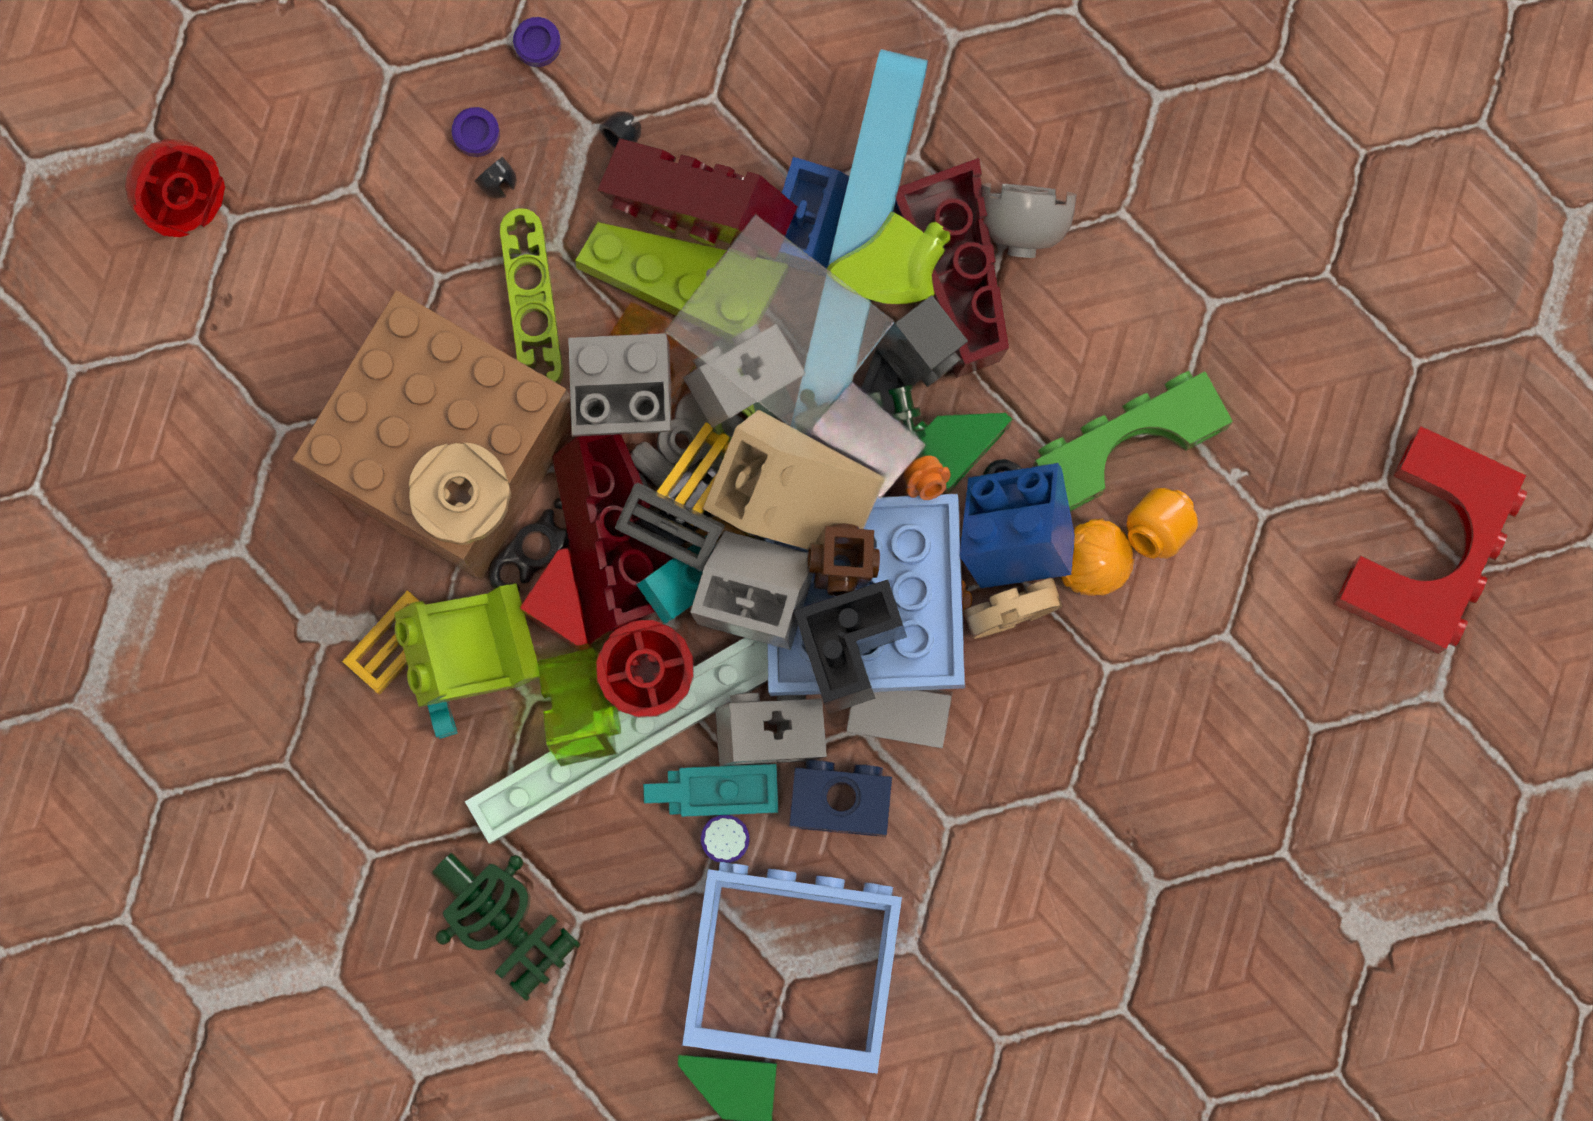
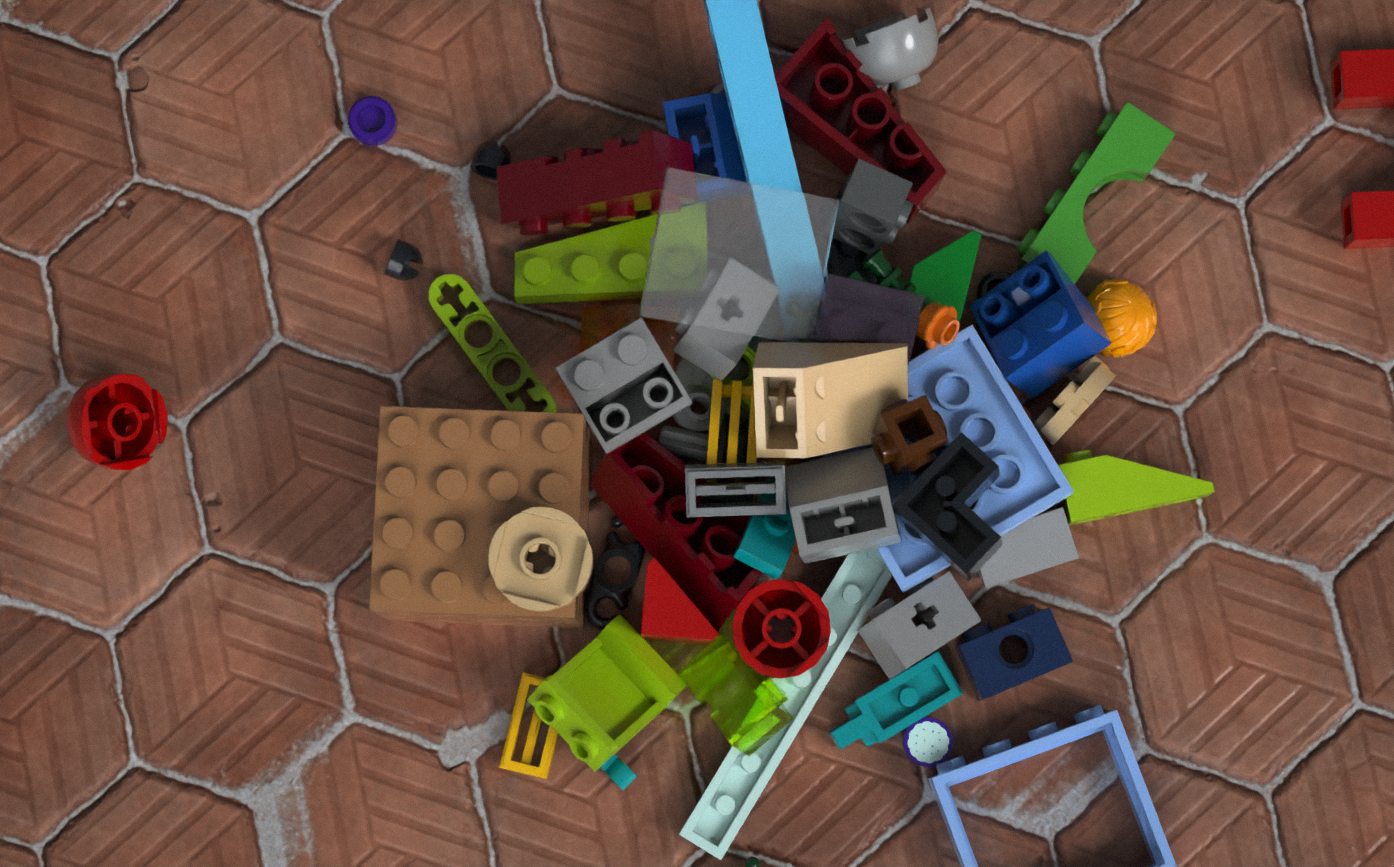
camera: 30 degrees left, 0 degrees up
dark purple tile [451,107,500,157] -> none
lime arm [826,212,950,304] -> none
light orange head [1126,488,1198,559] -> none
none -> lime slope [1058,450,1215,526]

